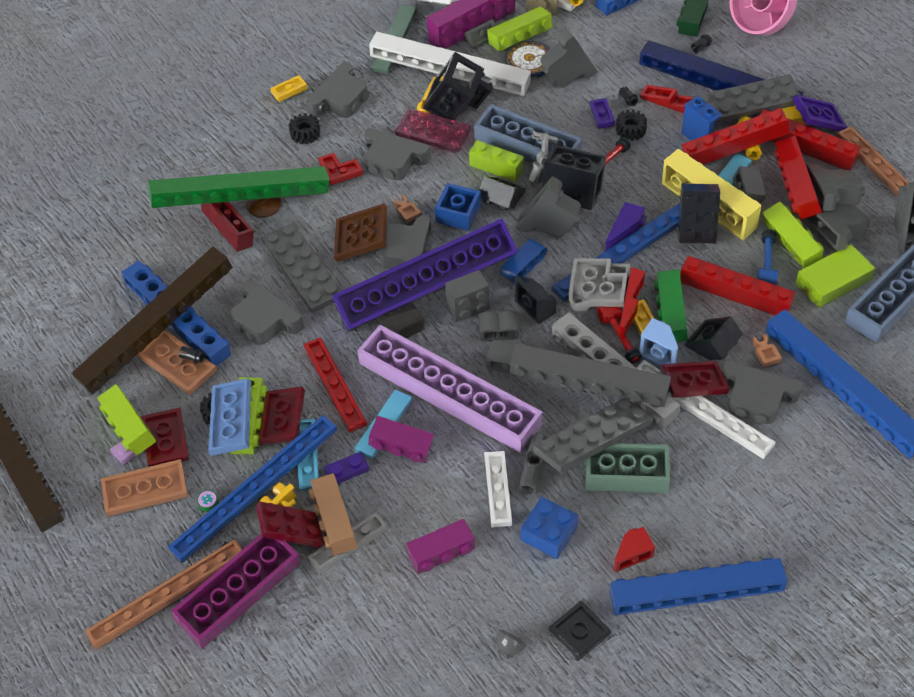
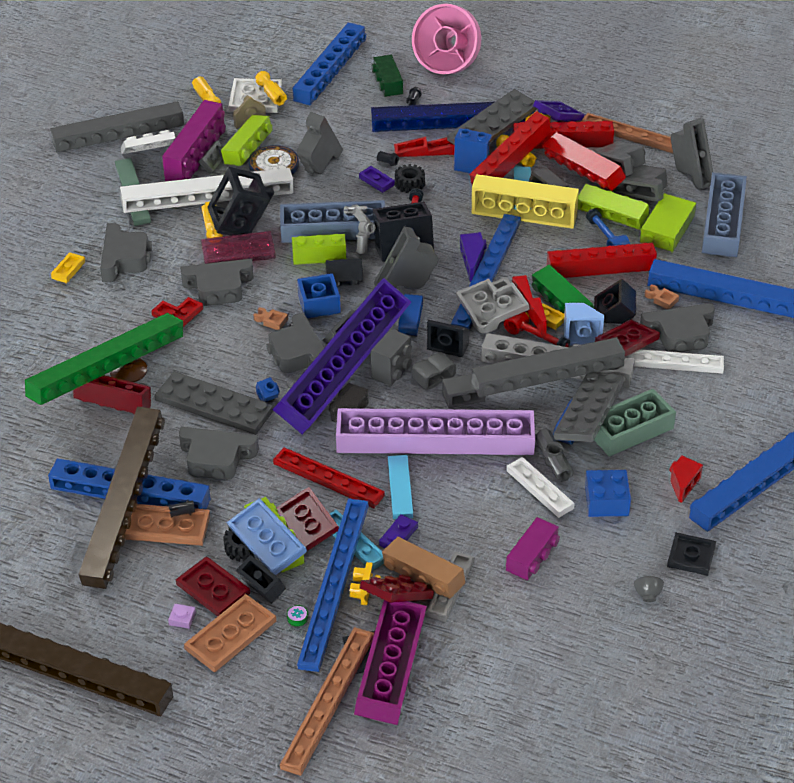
camera: 35 degrees left, 10 degrees down
lime brick [97,384,156,455] -> none
black tyre [289,113,321,144] -> none
reddish brown plate [334,203,387,262] -> none
magenta brick [368,415,434,463] -> none
black brick [678,183,720,244] -> none
none -> black brick [236,555,286,604]
none -> blue plate [256,377,280,402]

